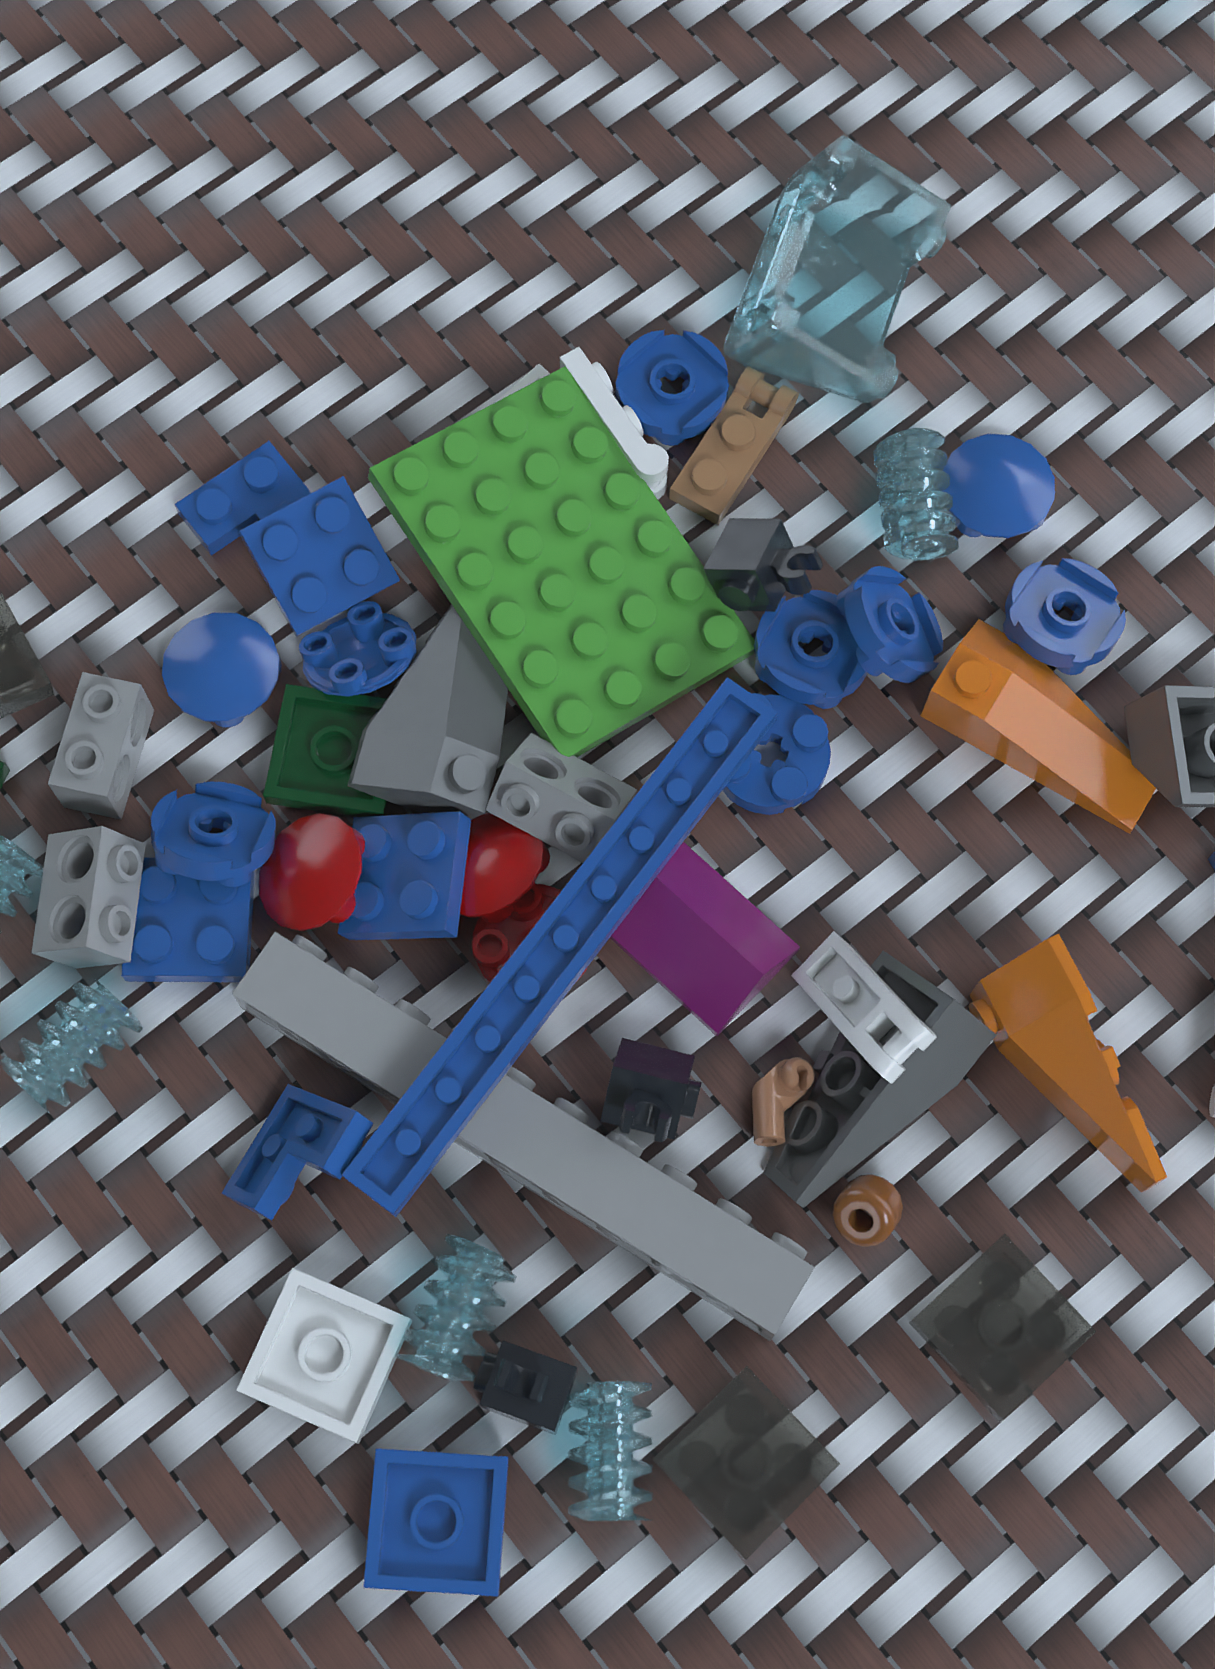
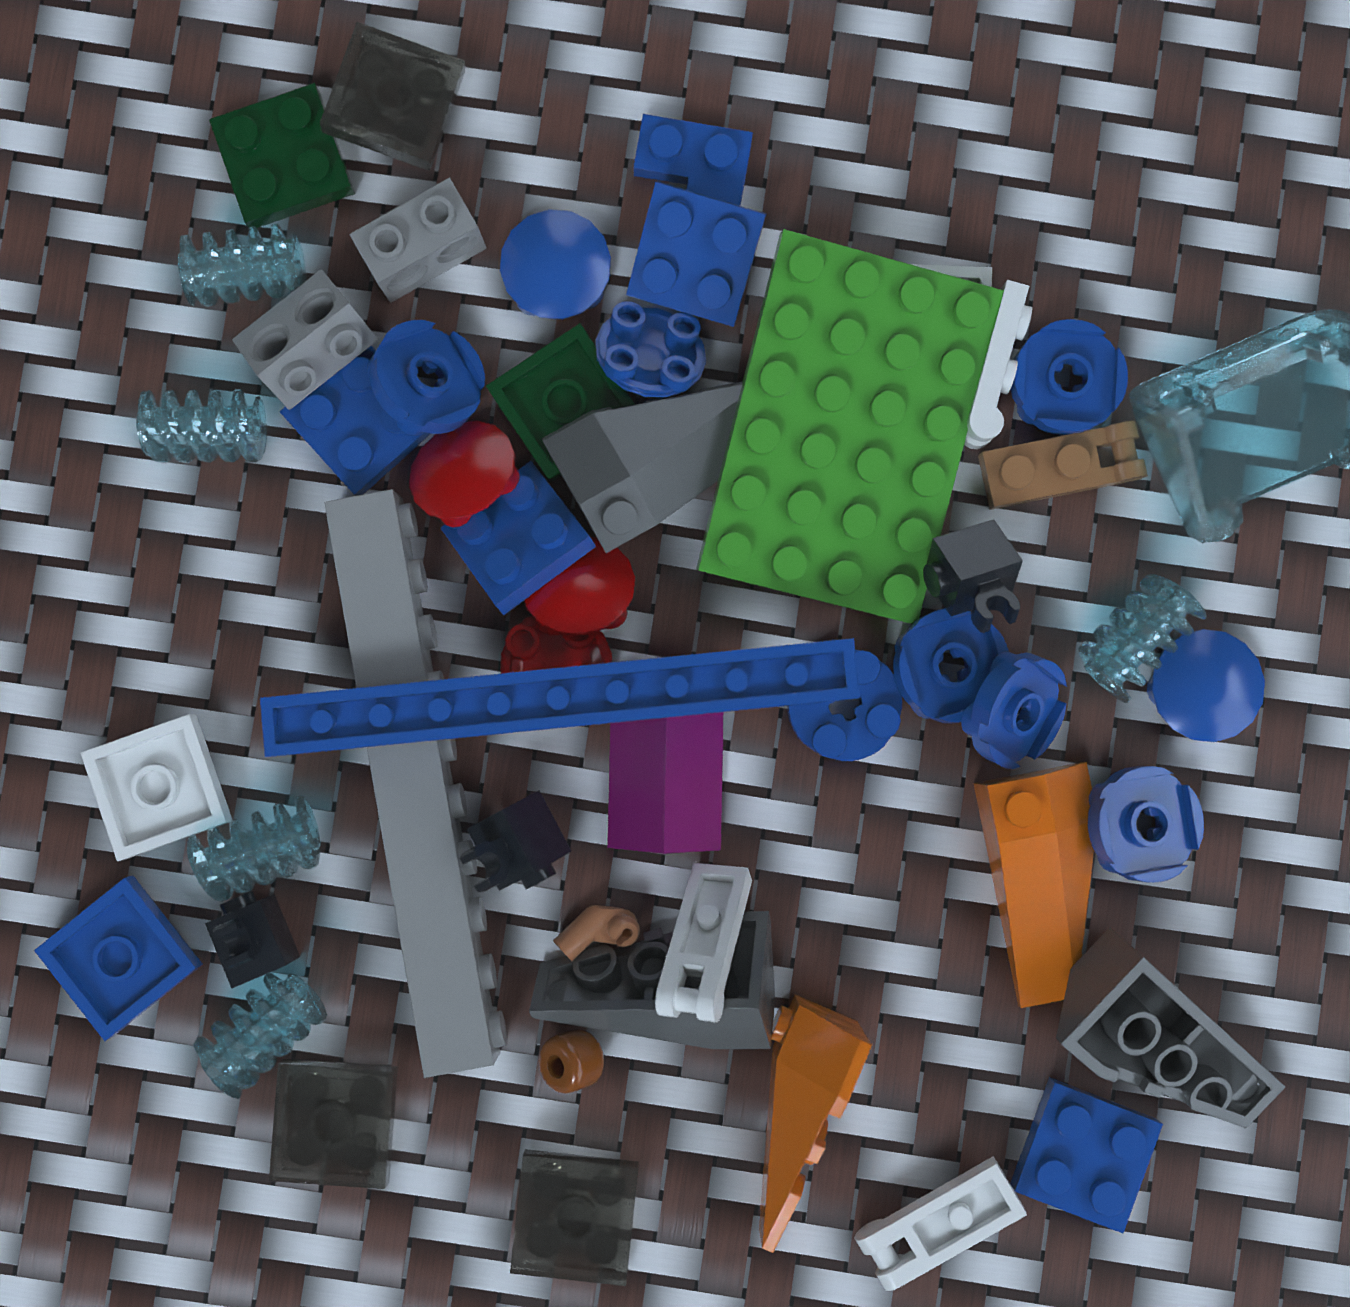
camera: 50 degrees right, 15 degrees up
blue plate [222,1084,374,1221] -> none
light grey brick [486,733,637,863] -> none

